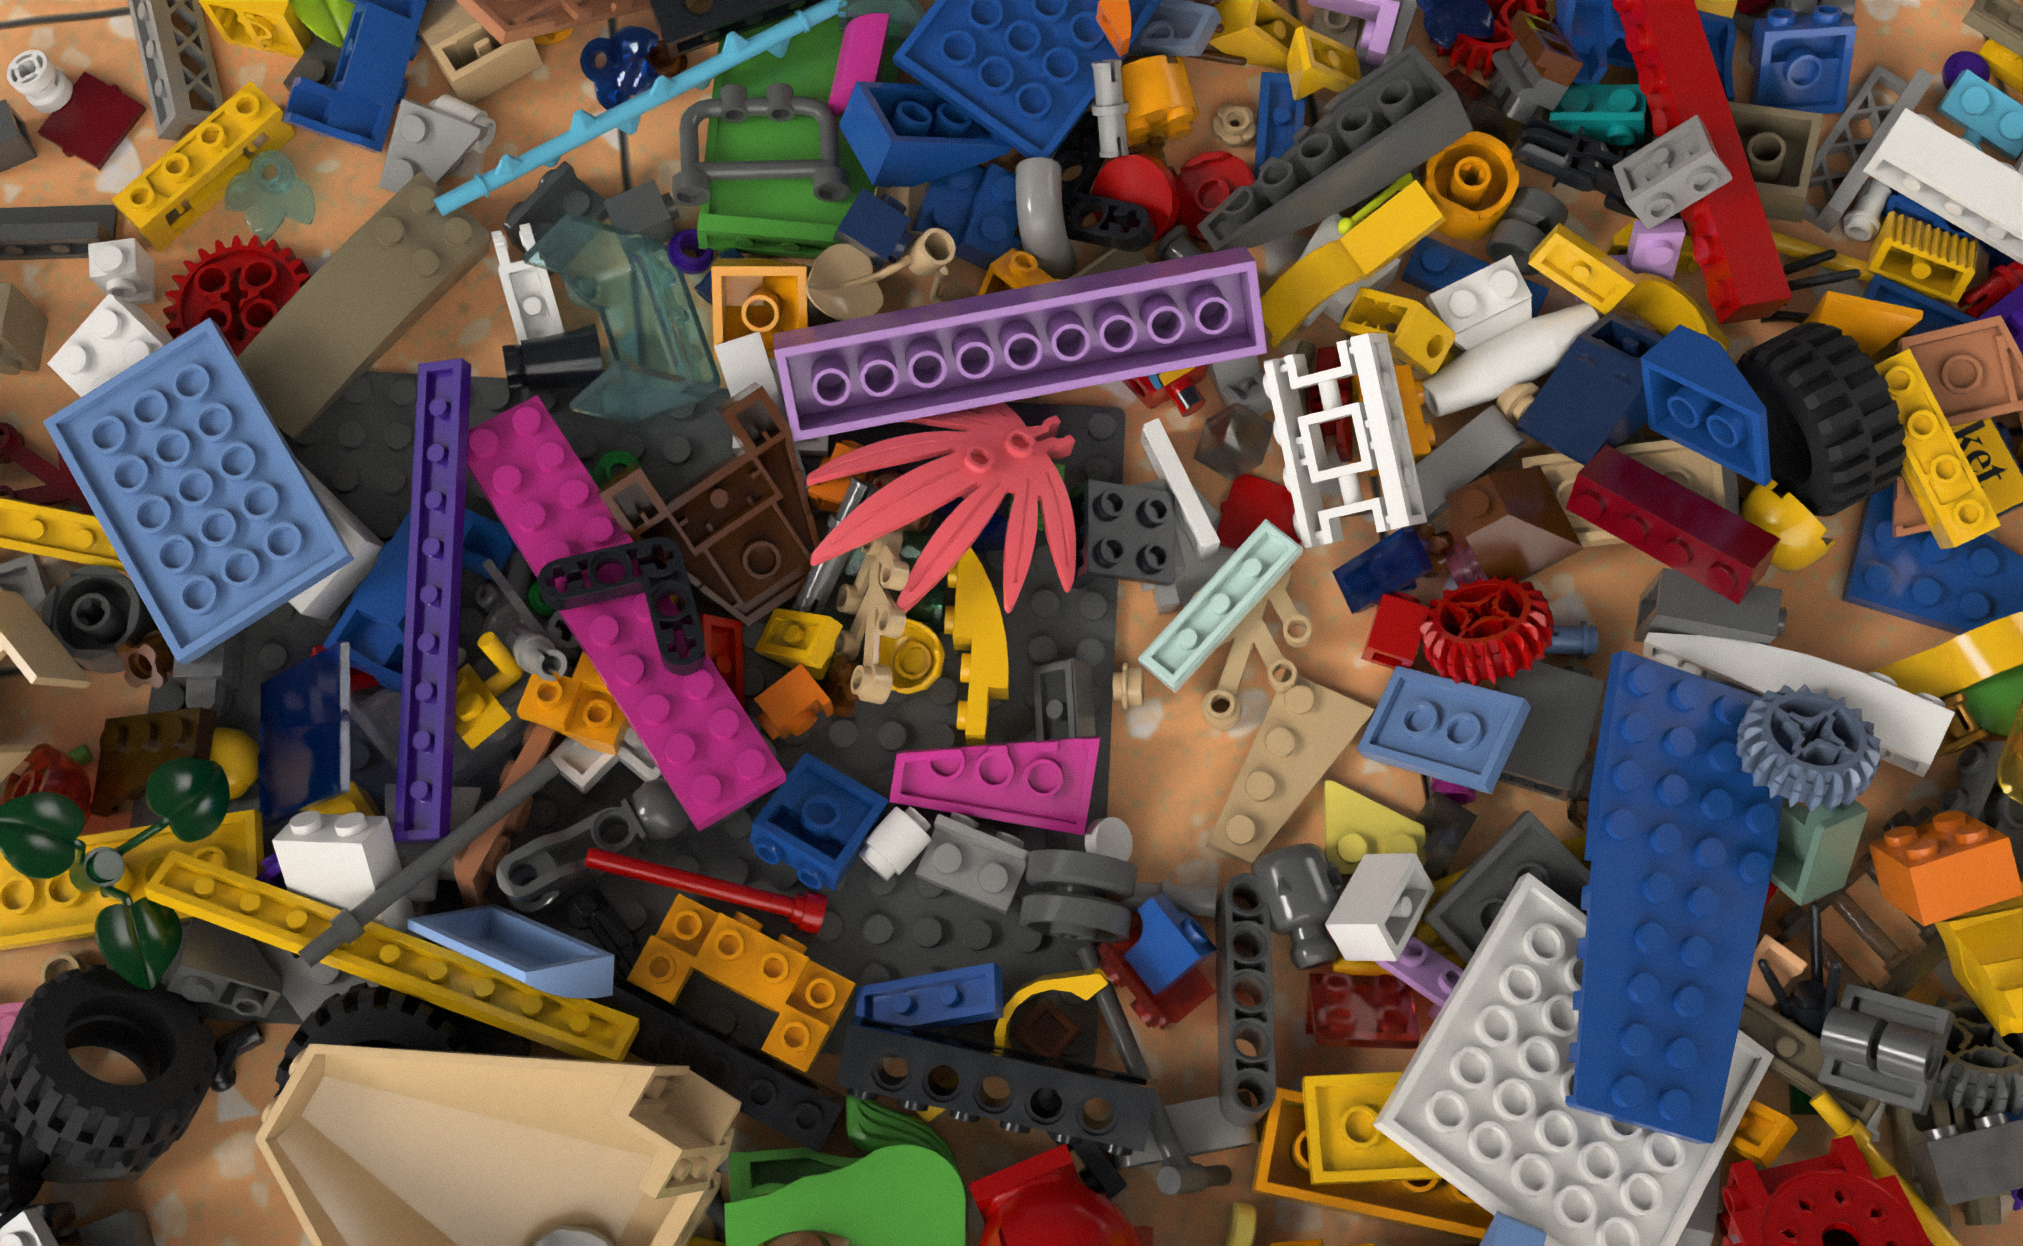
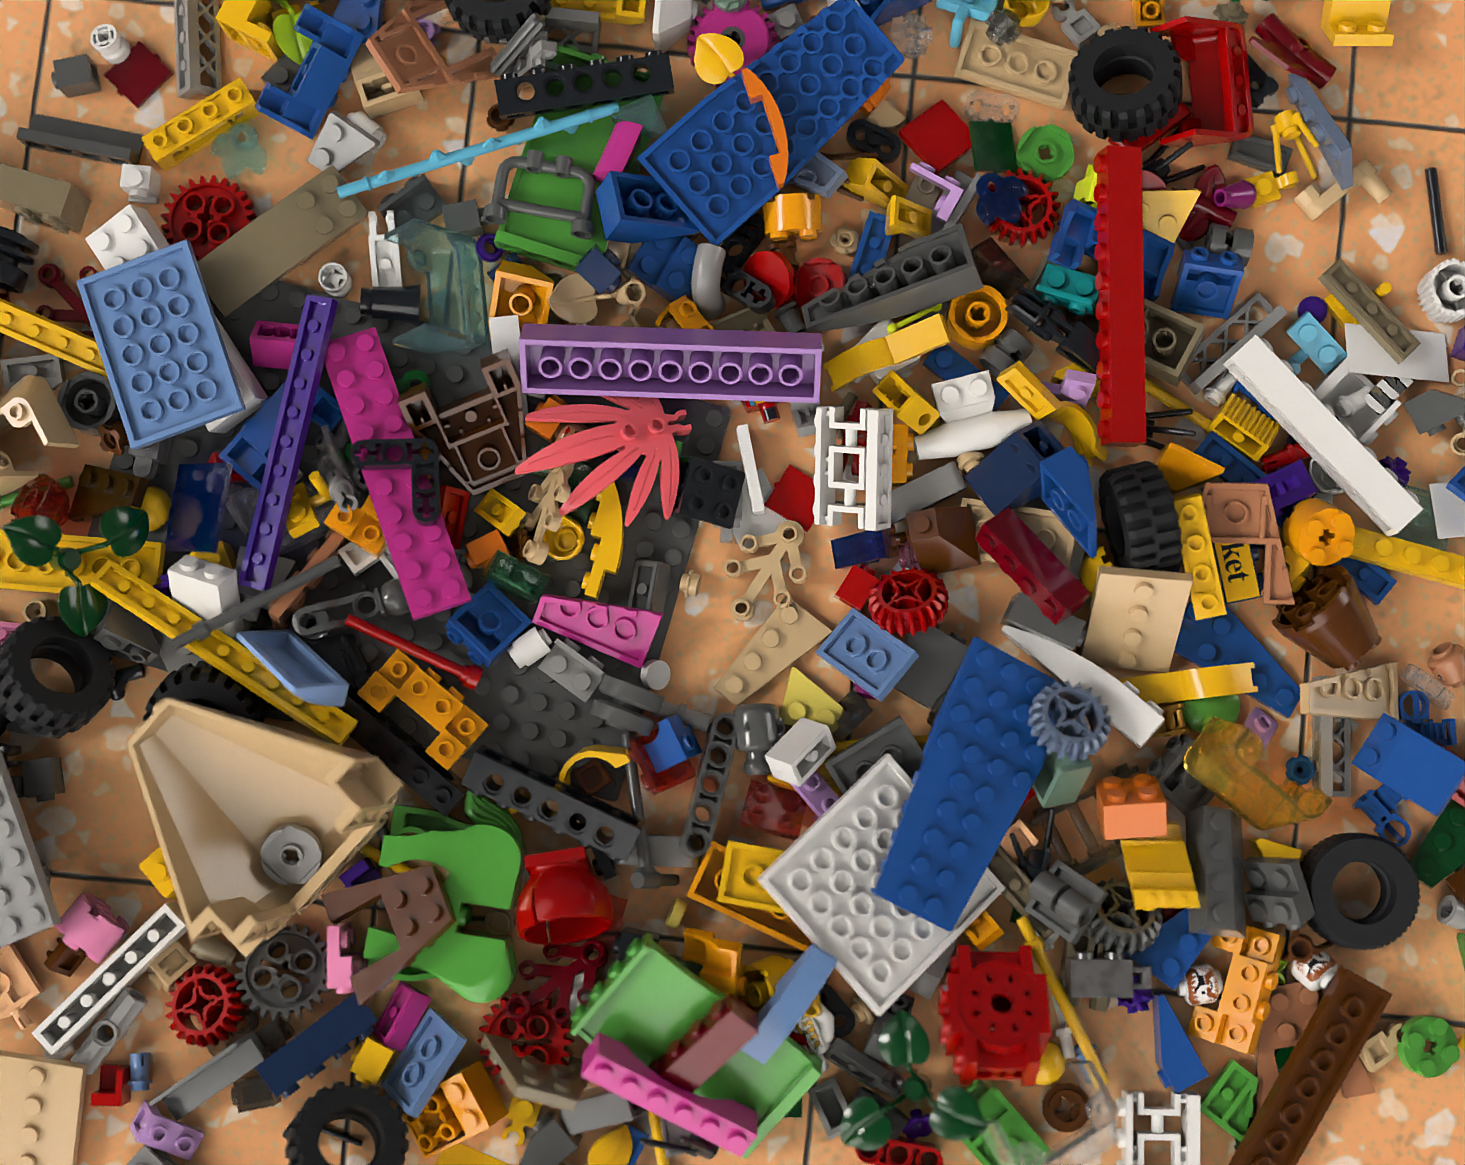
camera: 15 degrees right, 10 degrees up
clear blue plate [580,26,659,110] -> none
dark grey pin [792,476,880,615] -> none
blue plate [855,962,1004,1031] -> none
light grey pin [1091,59,1130,158] -> none
light aqua tile [1138,519,1303,693] -> none
clear smoke brick [1193,402,1273,481] -> none
hips [1488,9,1584,123] -> none
medium blue pin [1545,621,1598,659] -> none
light grey bracket [1612,115,1732,229] -> none
none -> dark pink brick [249,320,299,370]
none -> white wheel [318,263,353,298]
none -> clear green slope [480,550,549,604]
none -> tan plate [1080,566,1193,673]

